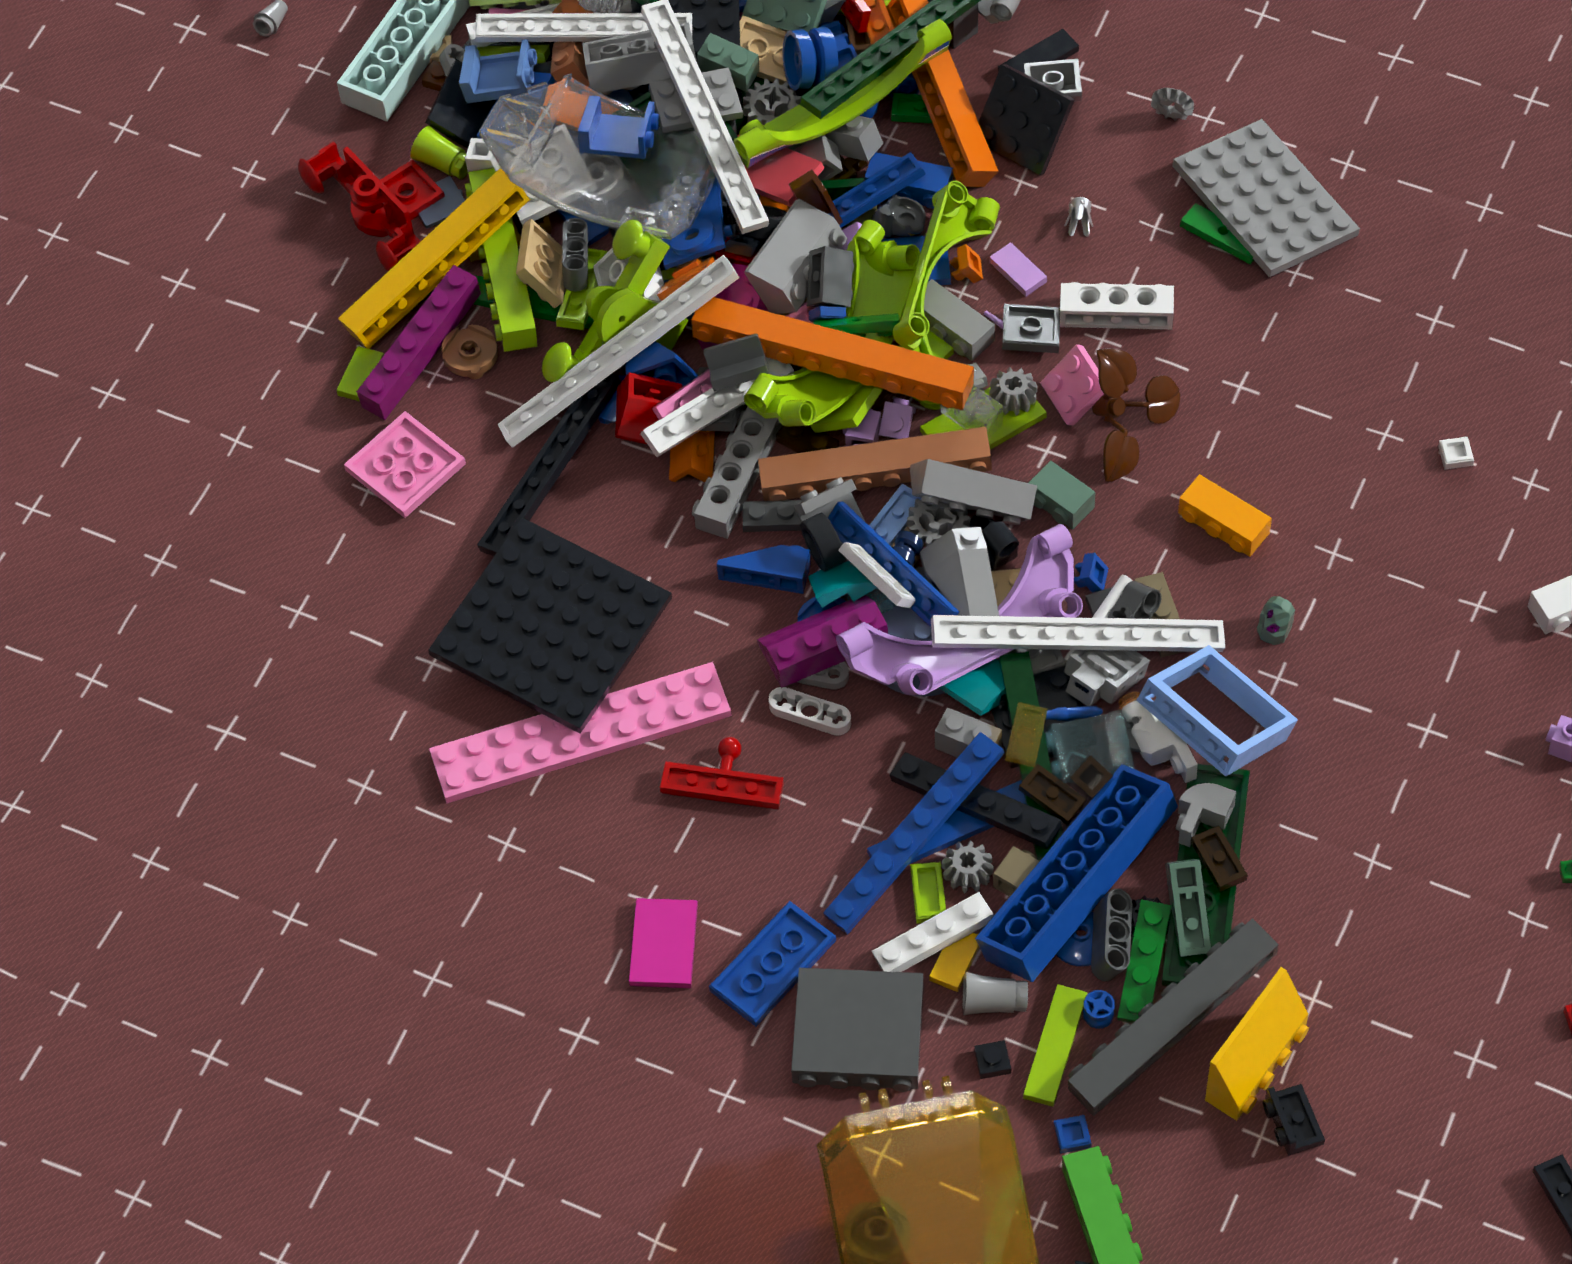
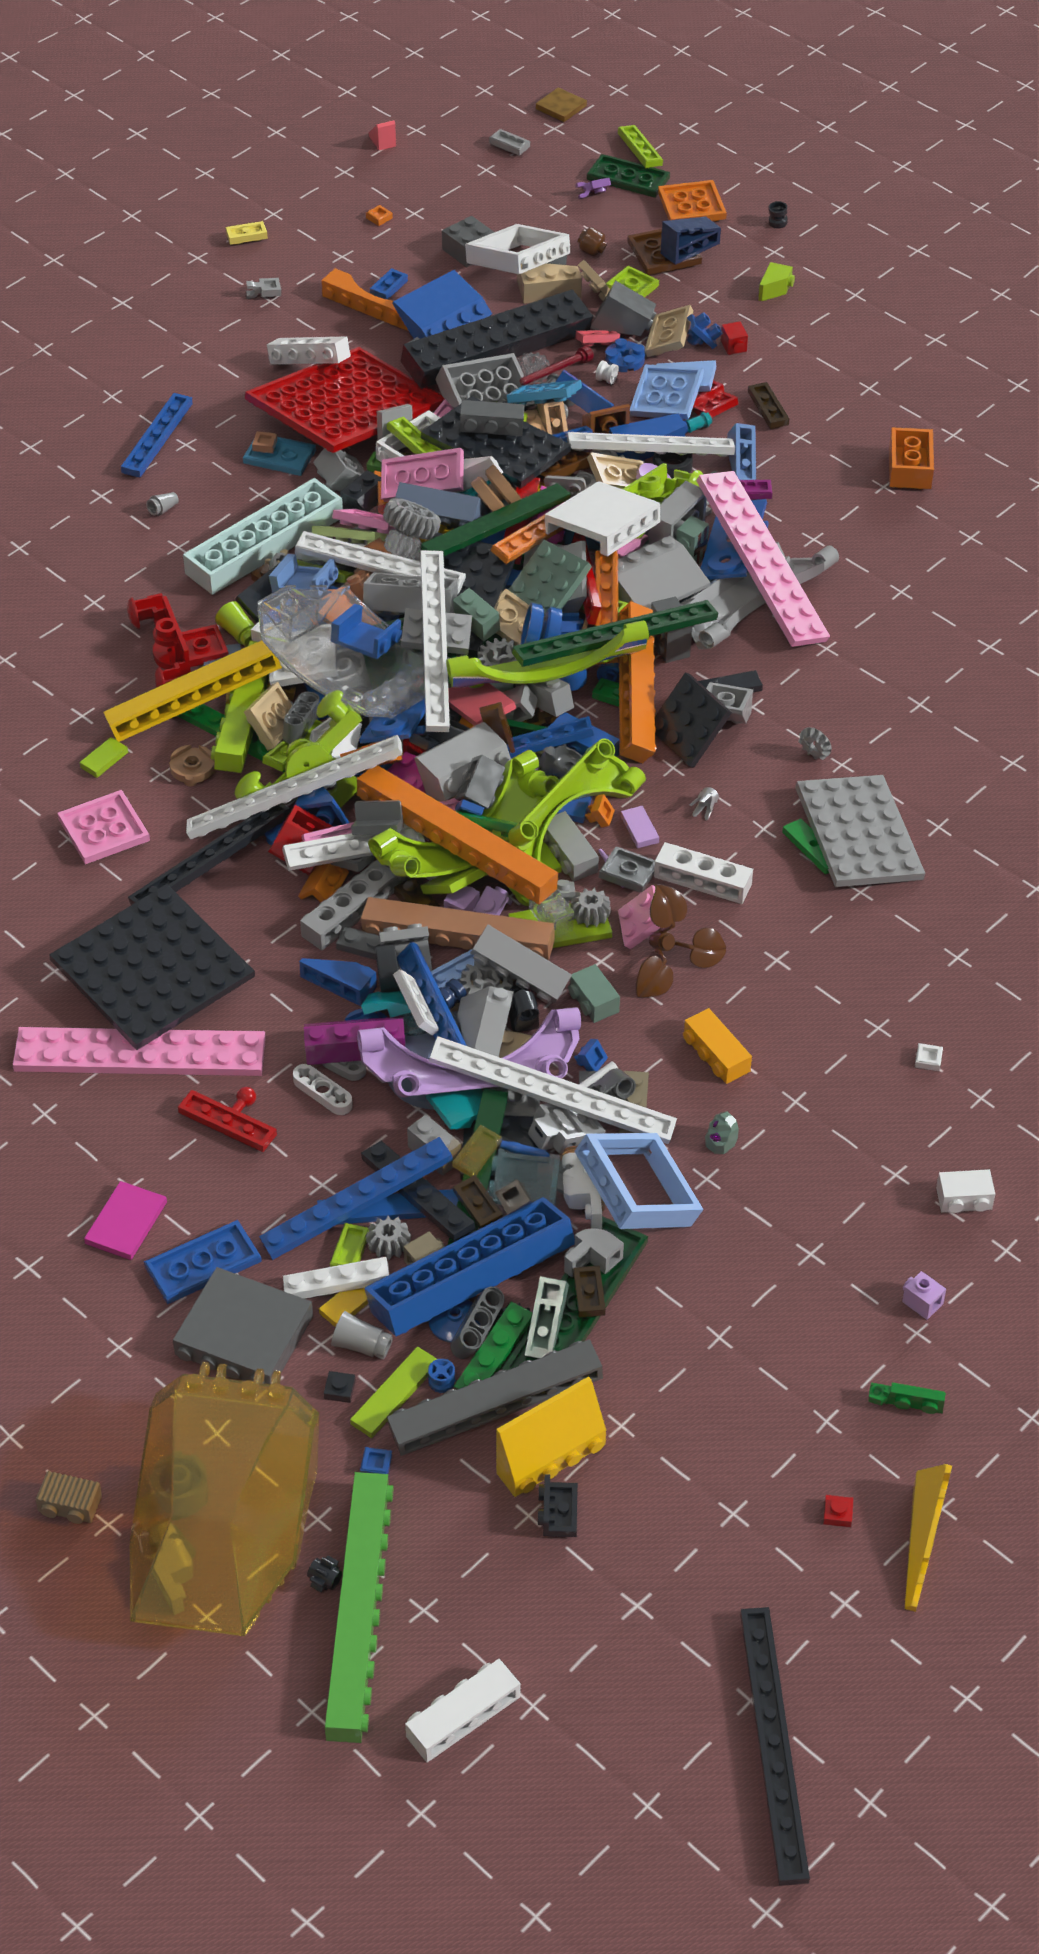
camera: 15 degrees right, 10 degrees down
magenta brick [356,265,481,420] -> none

